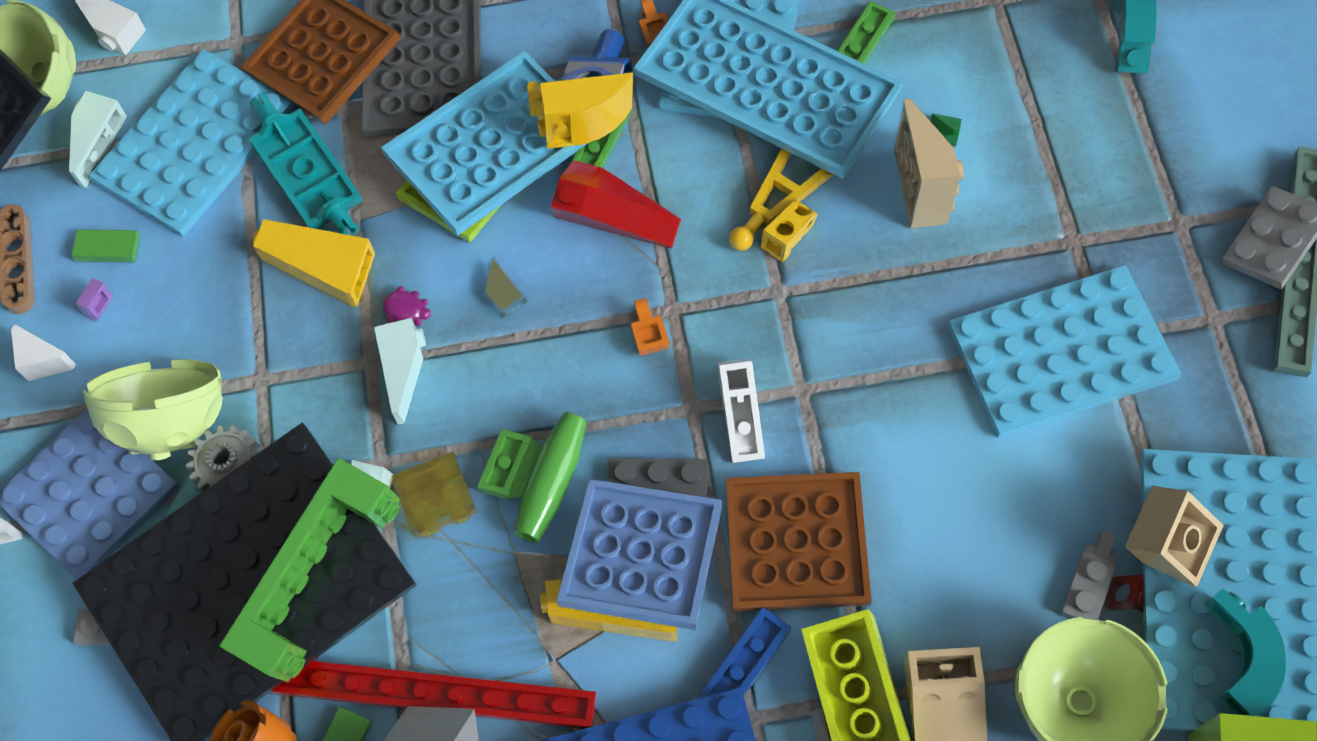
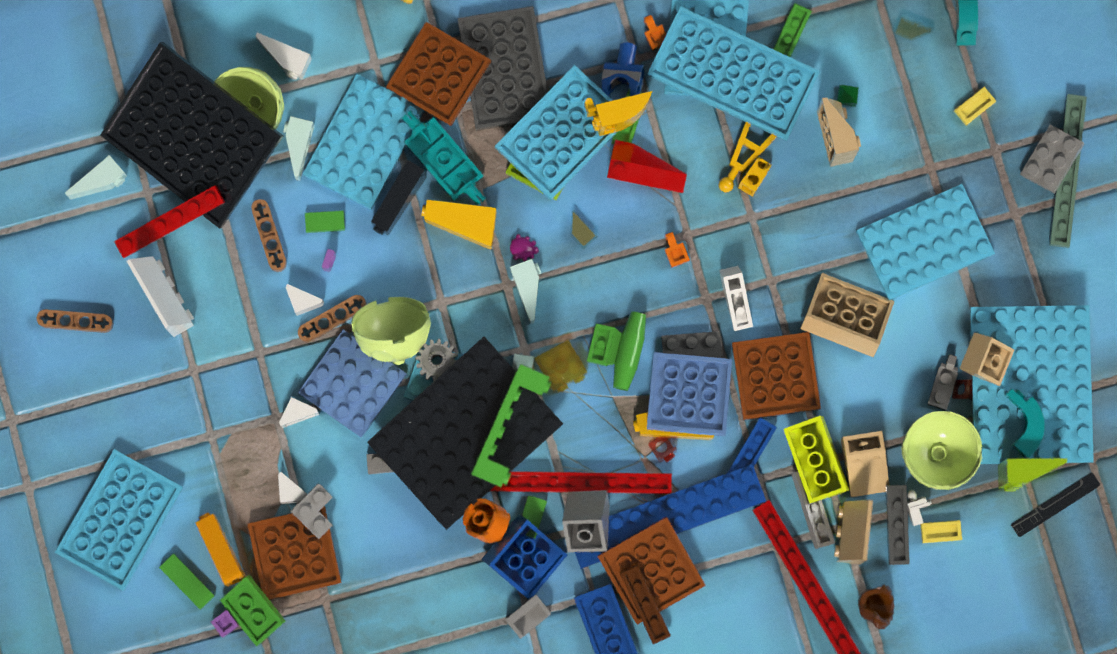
camera: 10 degrees left, 15 degrees up
none -> medium nougat beam [298,295,367,342]
none -> black slope [371,160,426,235]
none -> clear red bracket [648,437,677,463]
none -> tan slope [801,273,895,358]
none -> clear light blue tile [894,15,934,41]
none -> light yellow tile [954,87,996,126]

